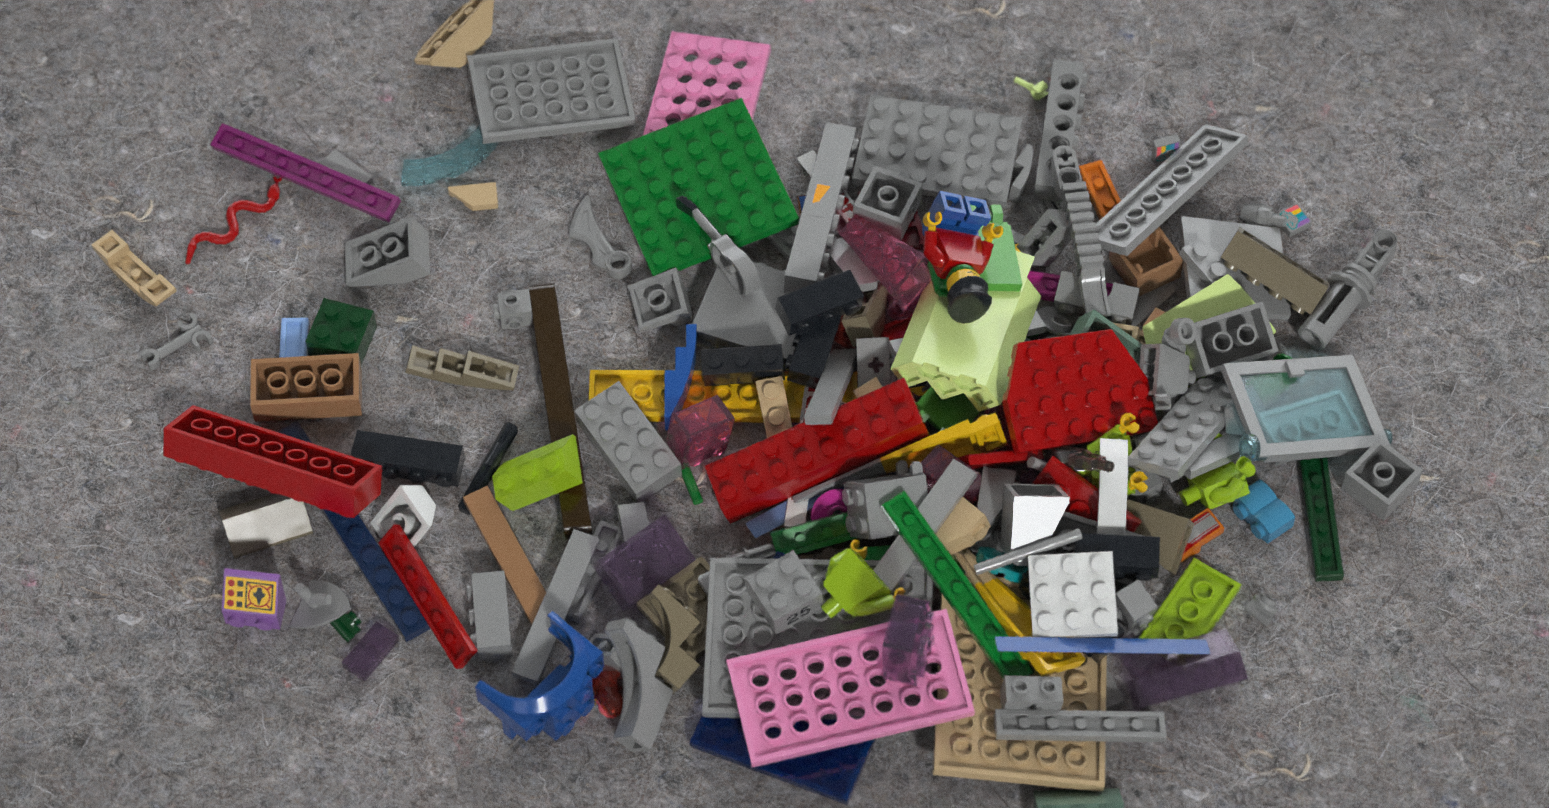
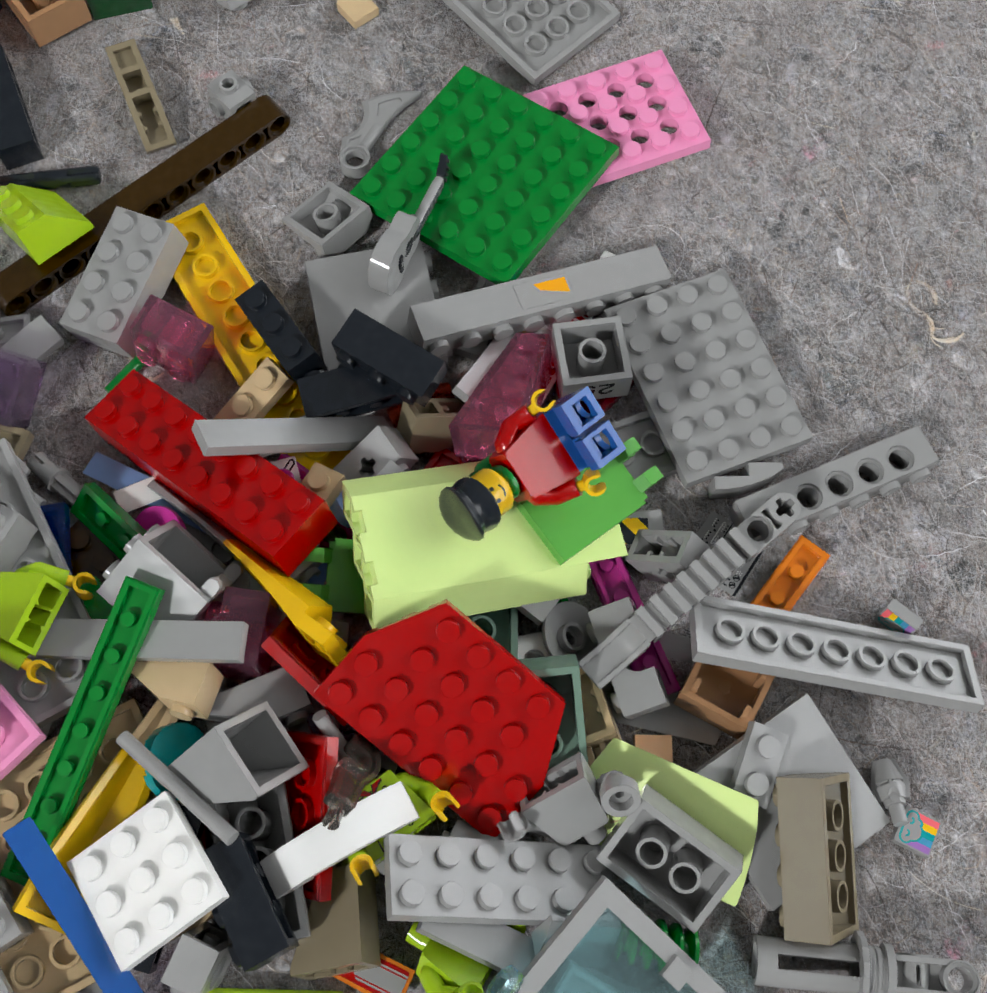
camera: 55 degrees right, 10 degrees up
blue slope [664,324,697,431] -> none
yellowish green hand [1014,77,1049,100] -> none

